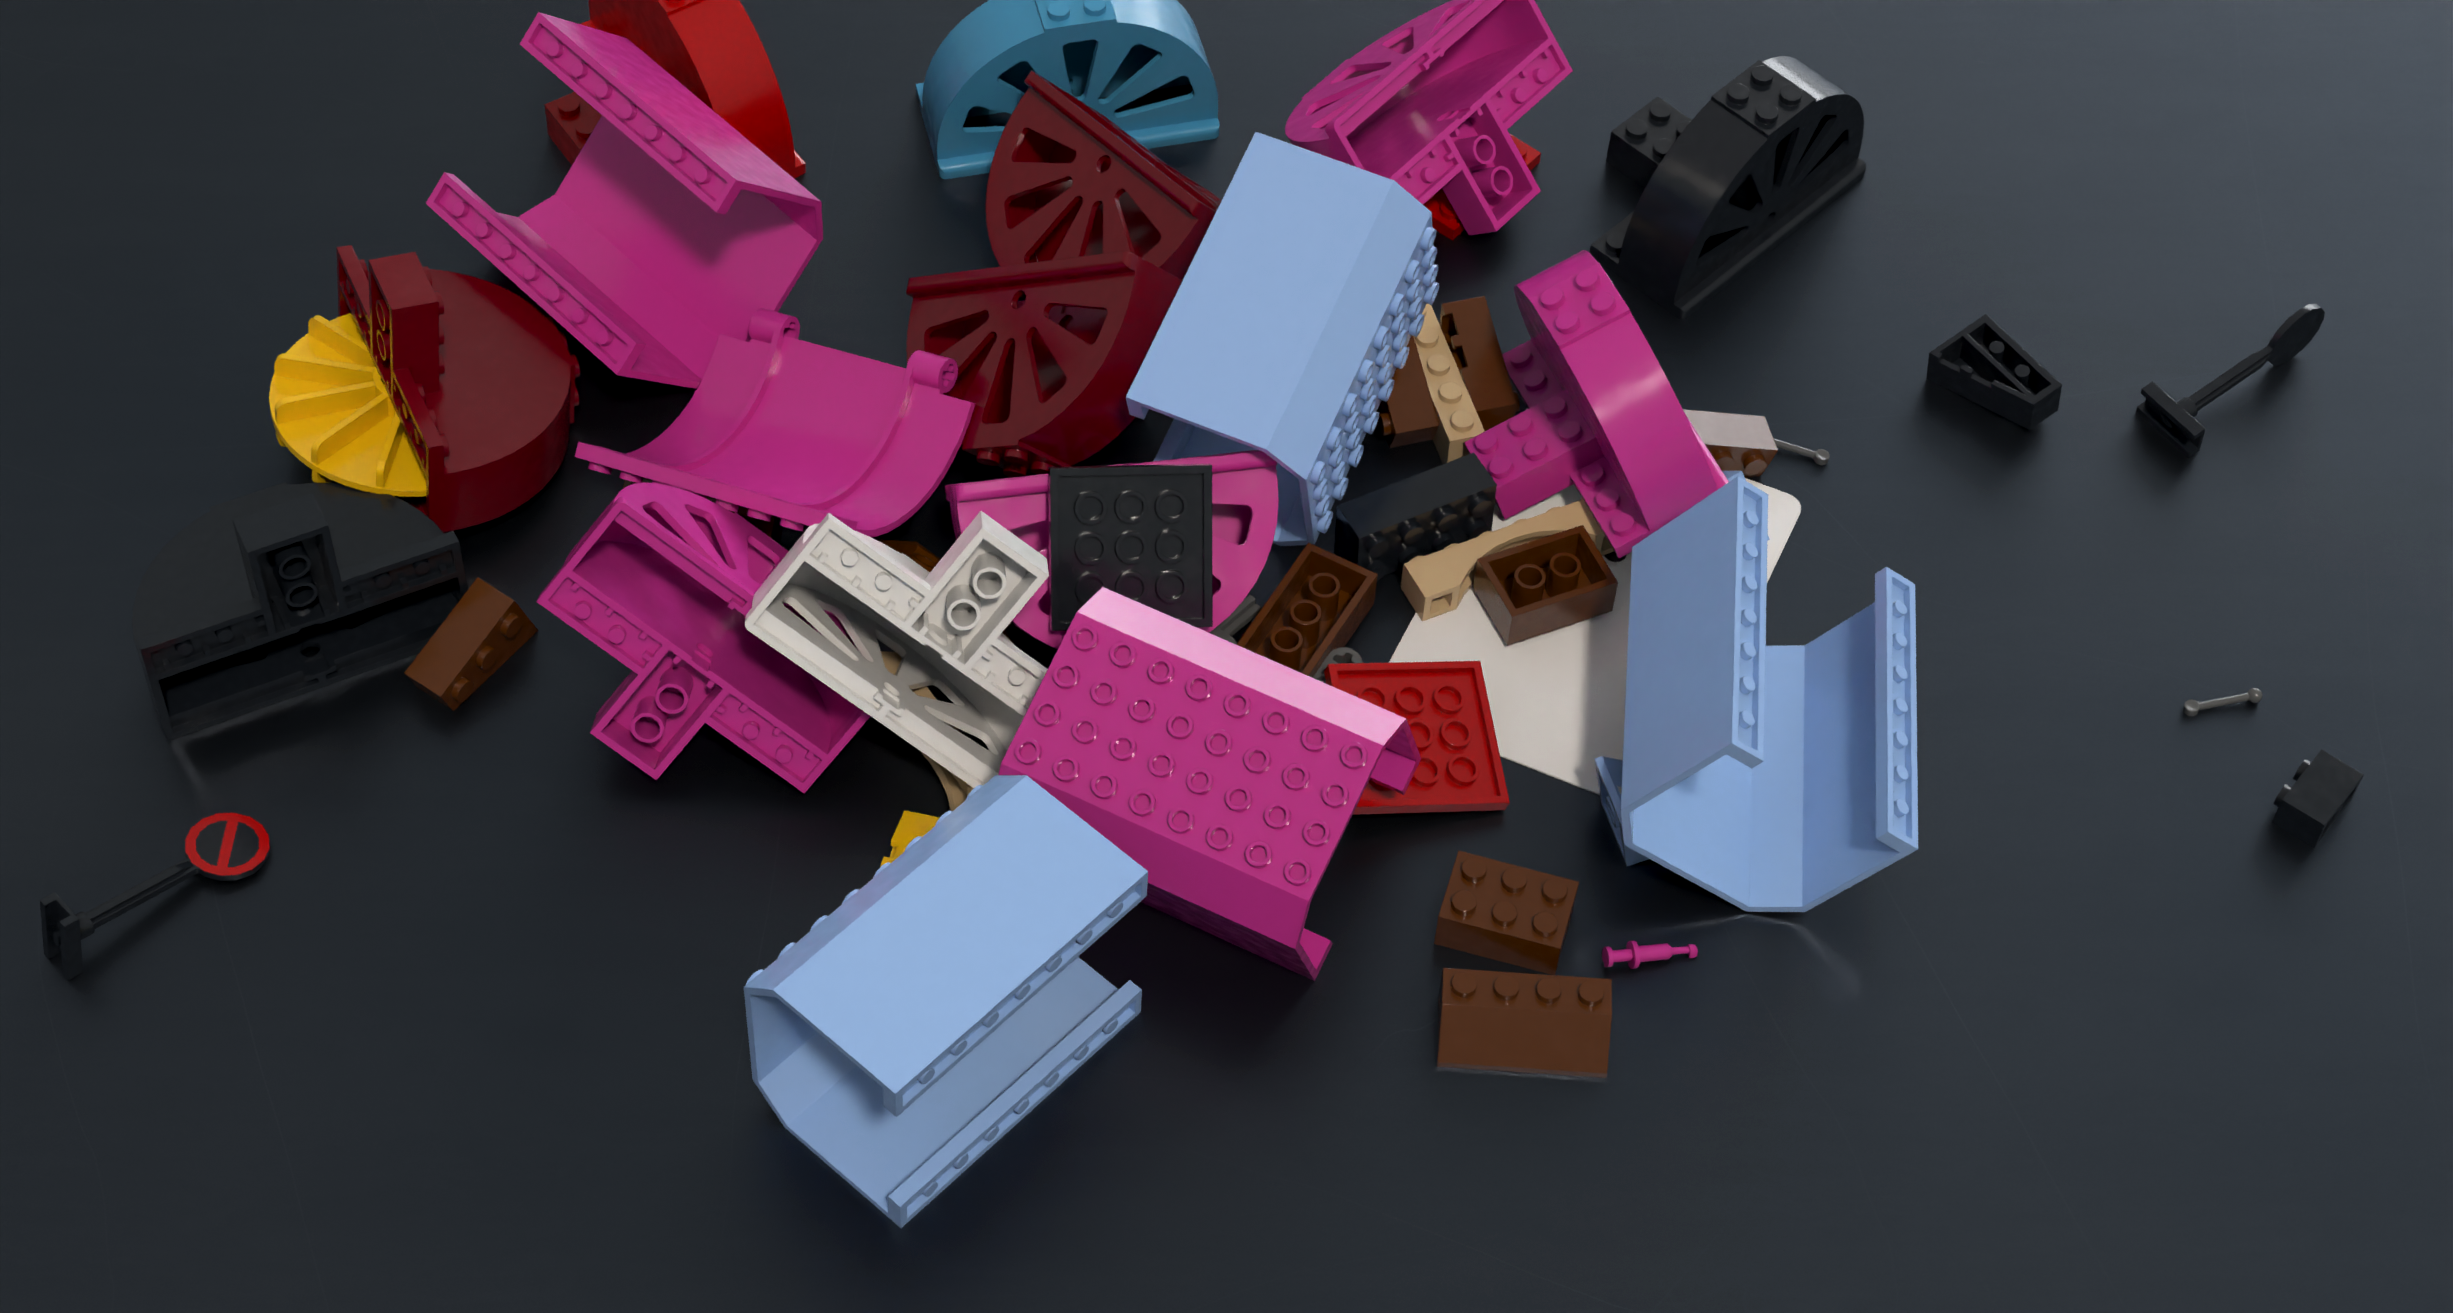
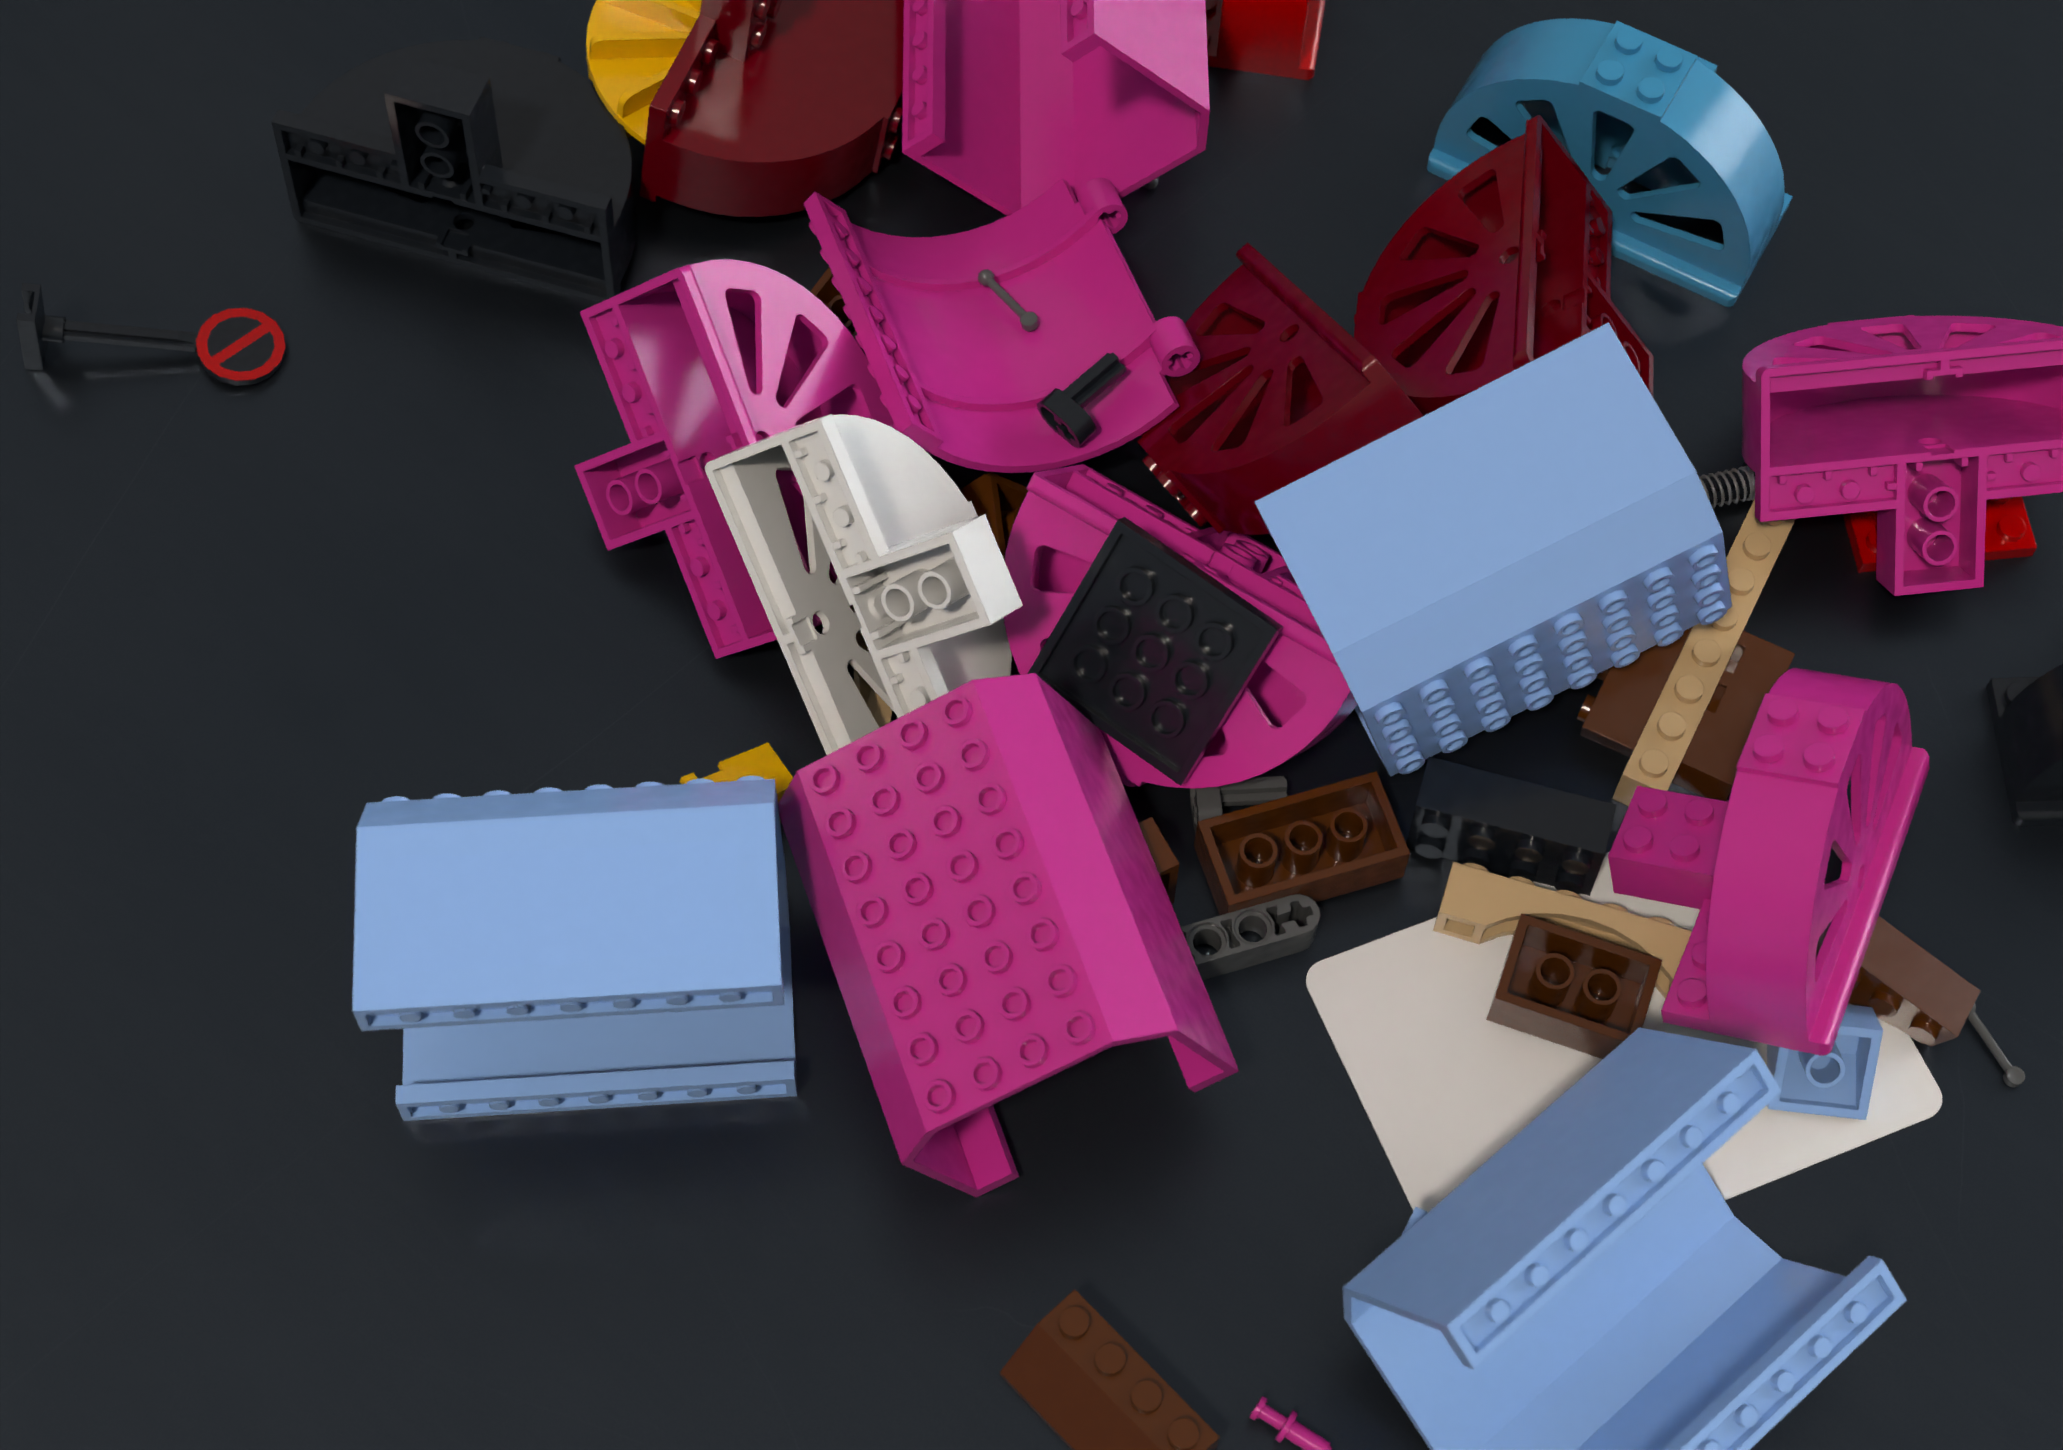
camera: 45 degrees right, 10 degrees up
reddish brown wedge [404,577,538,711] -> none
red plate [1324,661,1510,815] -> none
reddish brown brick [1434,850,1579,975] -> none
none -> dark grey hinge [978,269,1039,331]
none -> black piece [1037,353,1126,448]

